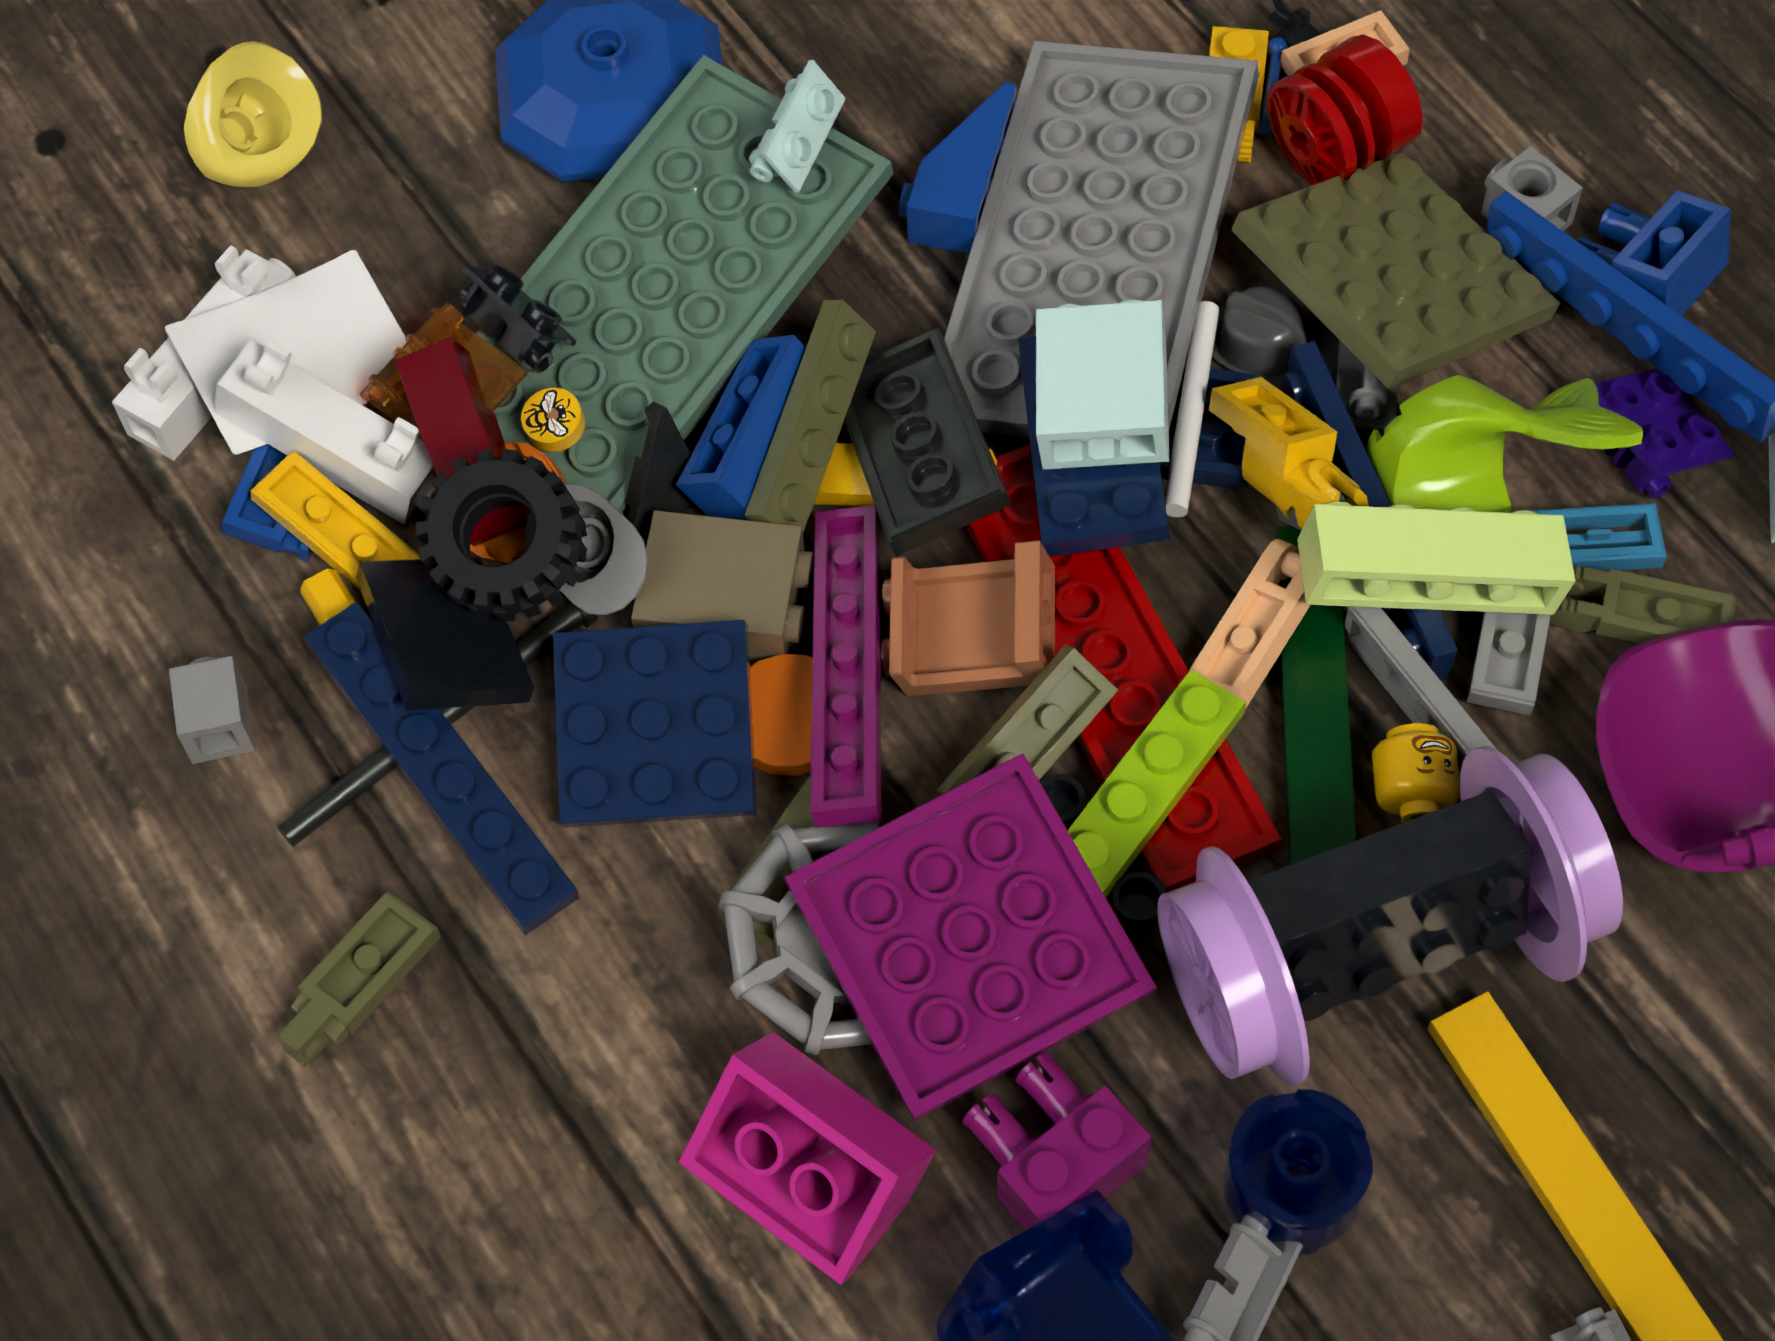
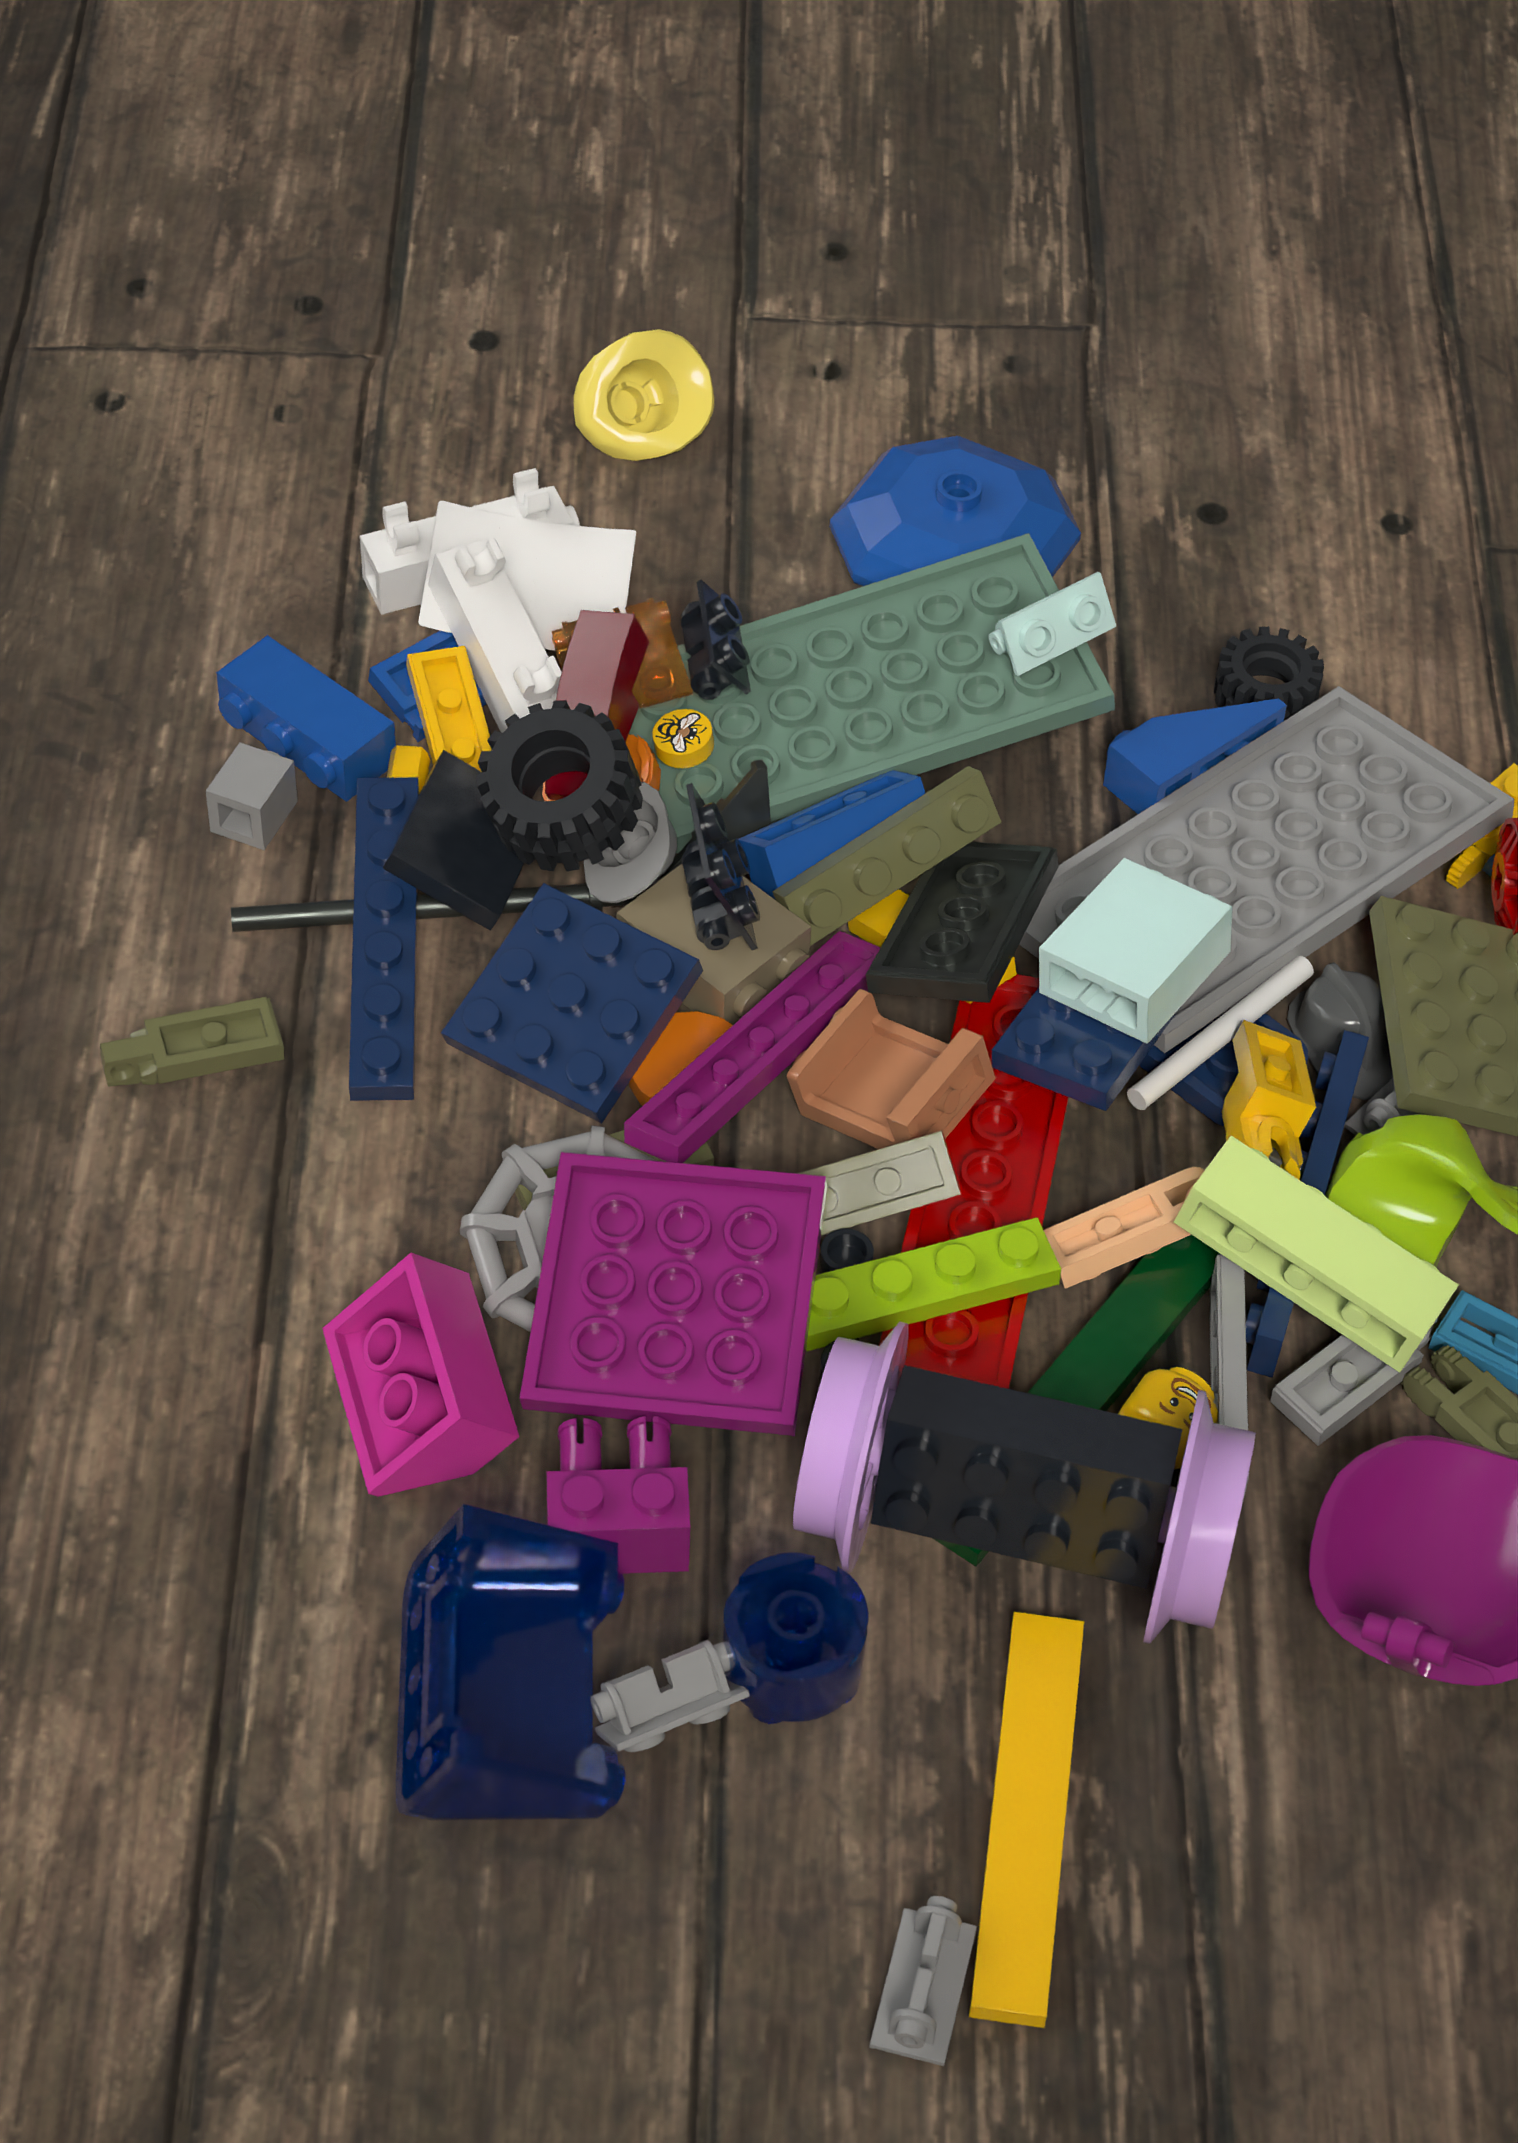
camera: 30 degrees right, 10 degrees down
none -> blue brick [216,635,396,802]
none -> black hinge [682,783,760,950]
none -> black tyre [1213,626,1324,721]

